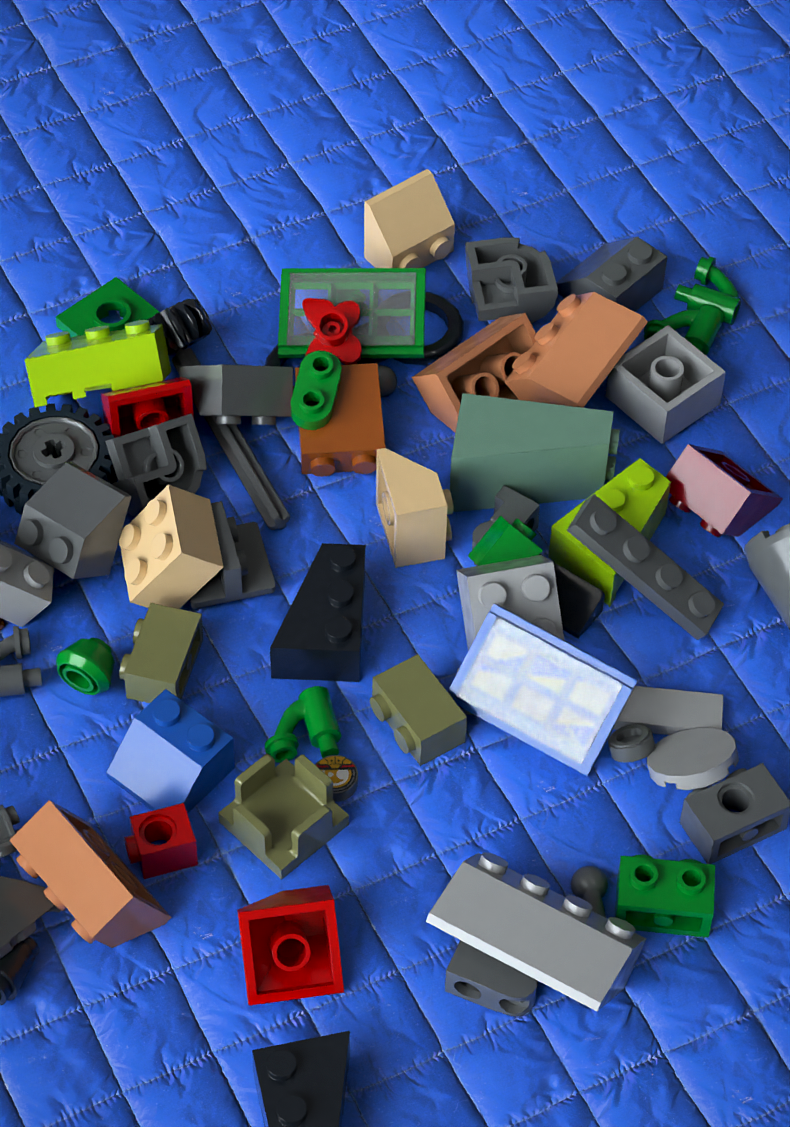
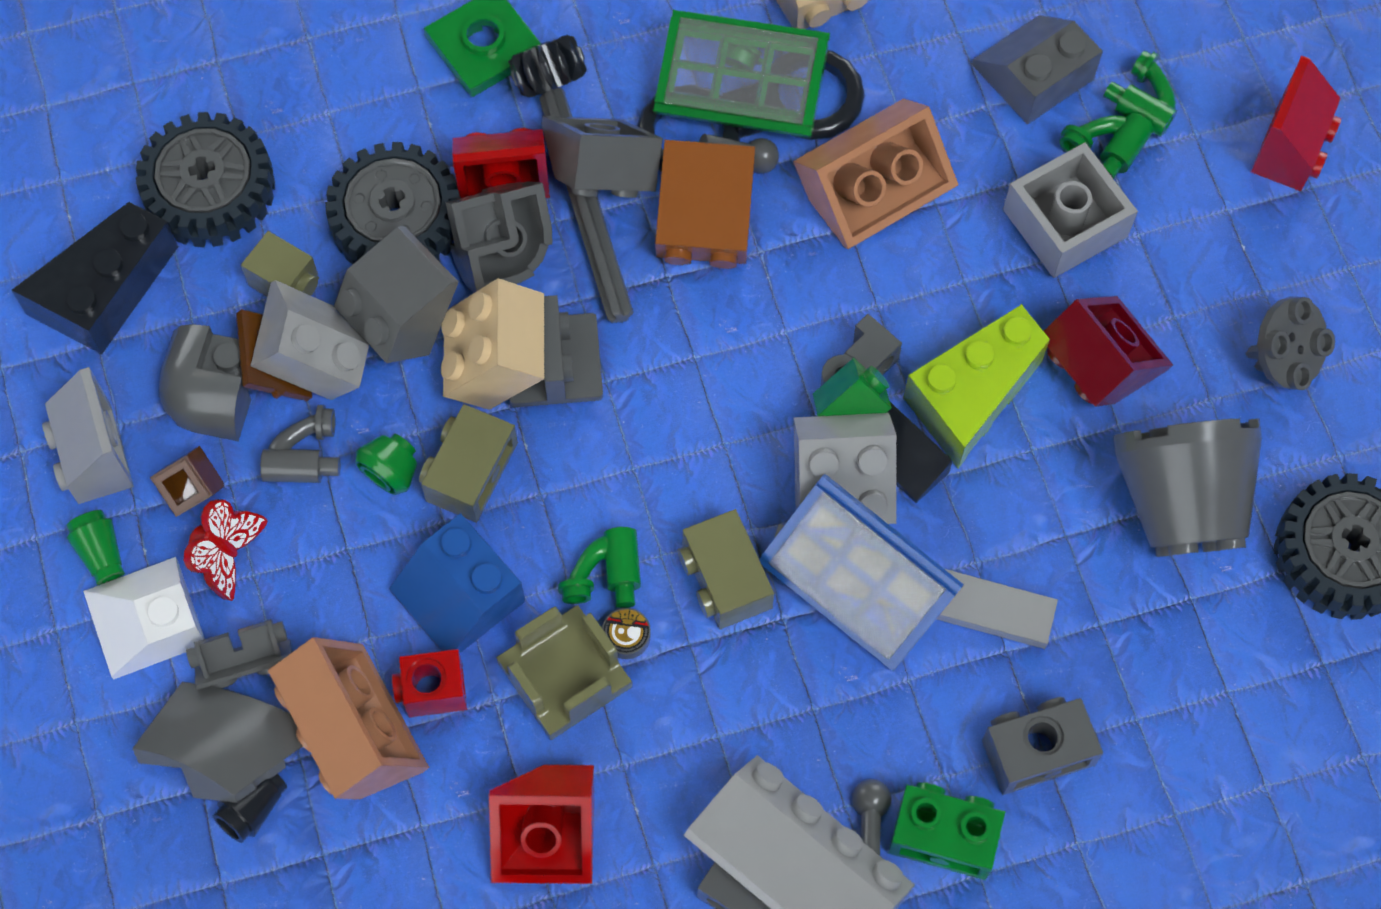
camera: 10 degrees right, 15 degrees up
lime wedge [24,320,171,407] -> none
black wedge [270,543,366,682] -> none
green plate [291,351,342,430] -> none
red animal [302,298,362,365] -> none
tan slope [376,448,453,568] -> none
sand green slope [450,393,620,512] -> none
dark grey brick [465,237,558,324] -> none
nougat slope [504,292,648,408] -> none
dark grey plate [567,494,724,640] -> none
dark grey tile [608,724,655,763] -> none
light grey tile [647,728,739,790] -> none

